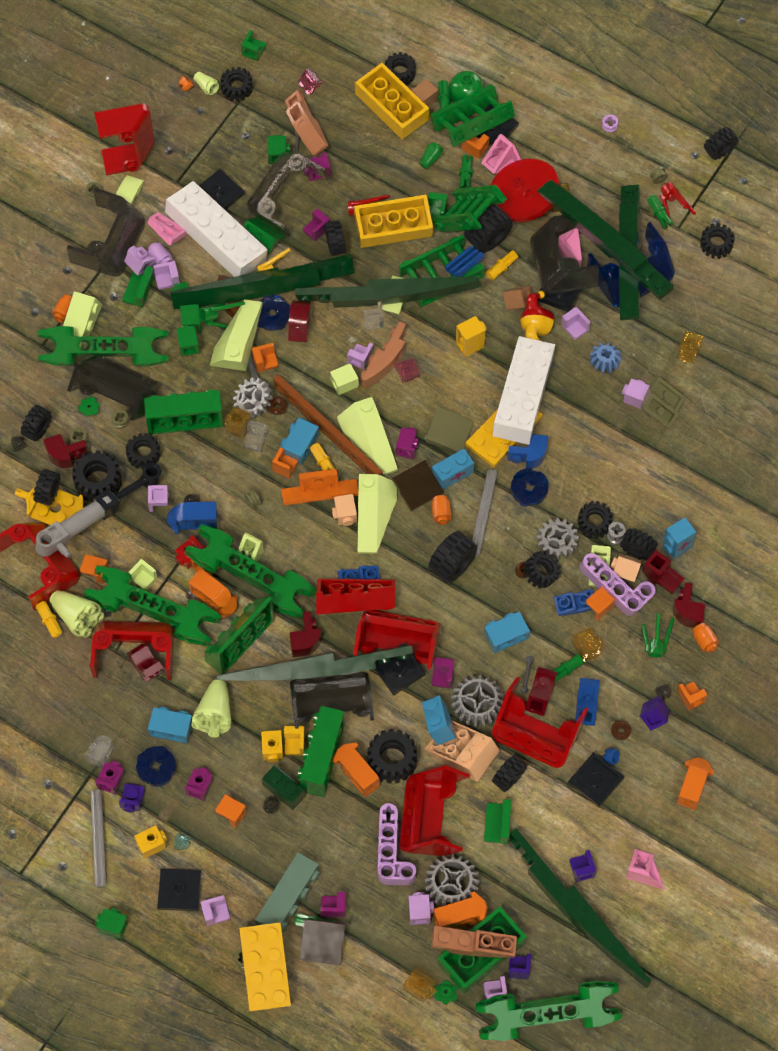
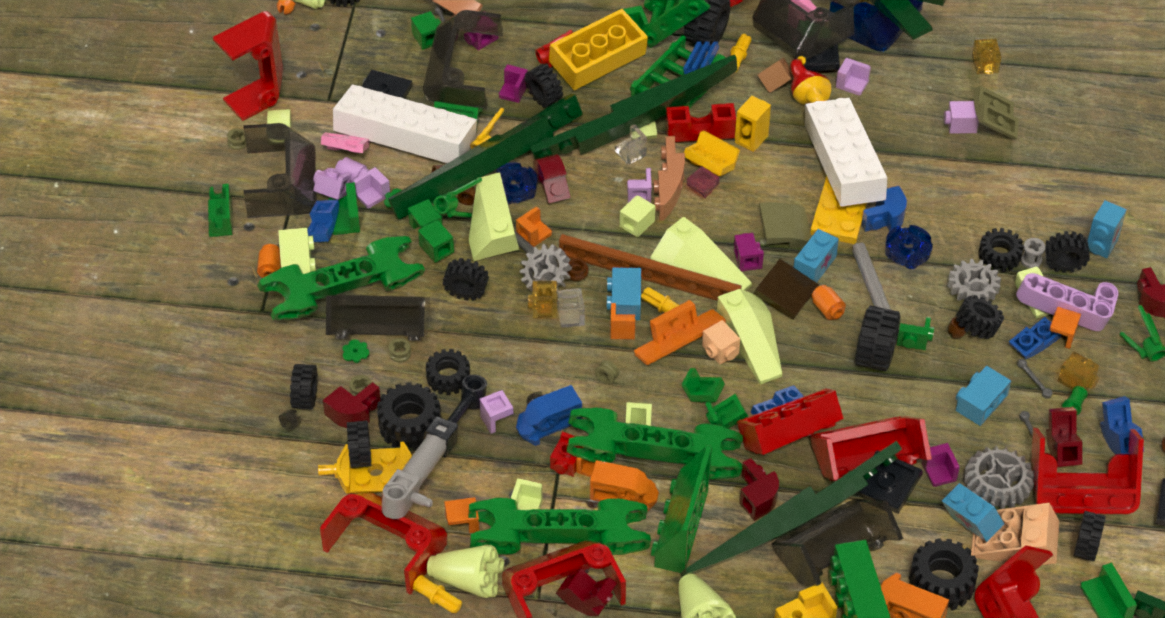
camera: 25 degrees left, 15 degrees down
green brick [144,389,224,435] -> none
medium blue gear [590,341,621,374] -> none
light nougat brick [610,553,641,582] -> none
dark red brick [643,550,685,595] -> none
none -> green hinge [208,184,233,237]
none -> blue slope [307,200,339,242]
none -> black tyre [442,258,489,301]
none -> red arch [665,103,736,142]
none -> green bracket [682,368,725,402]
none -> yellow bracket [684,131,740,176]
none -> green bracket [705,394,748,429]
none -> green bracket [896,317,934,350]
none -> dark grey hinge [1017,359,1052,399]

